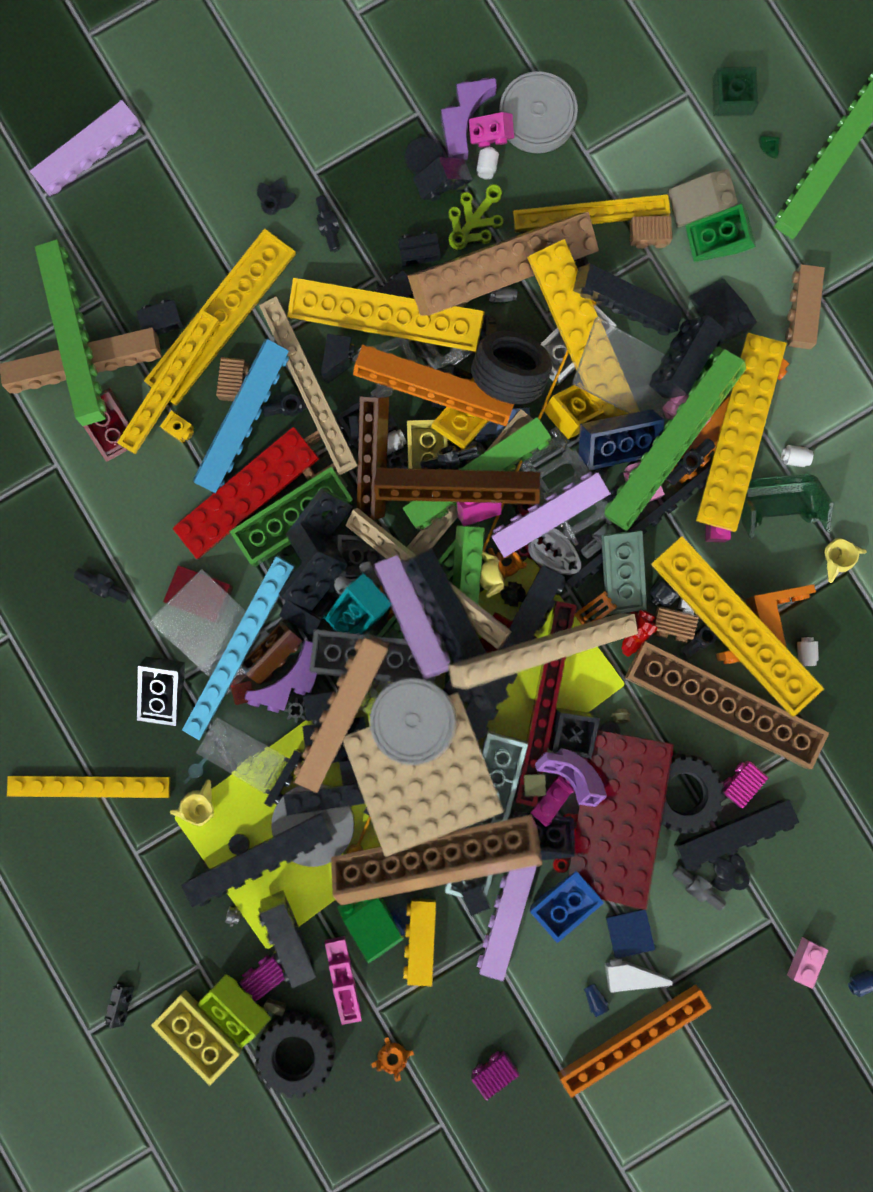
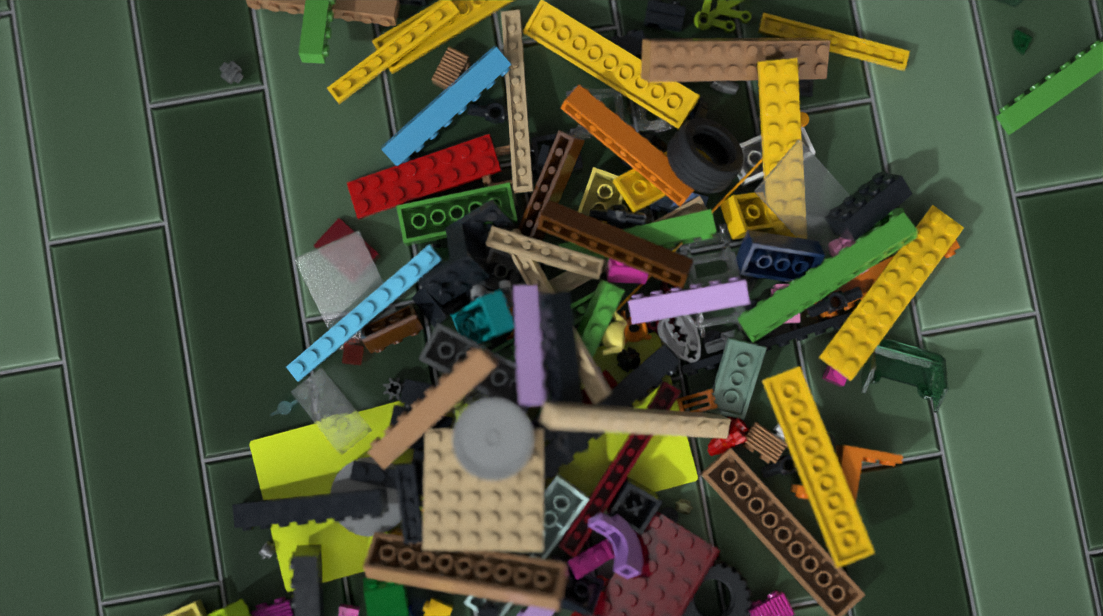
camera: 20 degrees right, 0 degrees up
yellow plate [7,776,171,798] -> none
black axle [74,568,130,603] -> none
dark red slope [83,387,130,462] -> none
black hinge [104,982,134,1029] -> none
black slope [137,656,185,726] -> none
yellow brick [160,410,194,443] -> none
light yellow piece [170,780,214,826] -> none
black tile [228,834,250,855] -> none
medium lavender arch [244,641,317,713] -> none
black plate [264,749,304,808] -> none
black slope [321,334,356,383] -> none
white brick [387,429,407,456] -> none
black gear [387,452,408,469] -> none
olive tile [524,774,546,796] -> none
black brick [573,264,683,335] -> none
medium nougat brick [630,216,672,249] -> none
black head [650,578,680,607] -> none
dark tan slope [668,169,738,228] -> none
green slope [685,204,756,262] -> none
black slope [689,278,757,347] -> none
white brick [781,445,813,467] -> none
medium nougat brick [786,265,825,349] -> none
white brick [797,637,819,666] -> none
light yellow piece [824,538,867,583] -> none
none -> dark grey gear [219,61,244,85]
none -> black plate [394,463,423,544]
none -> tan tile [486,226,604,280]

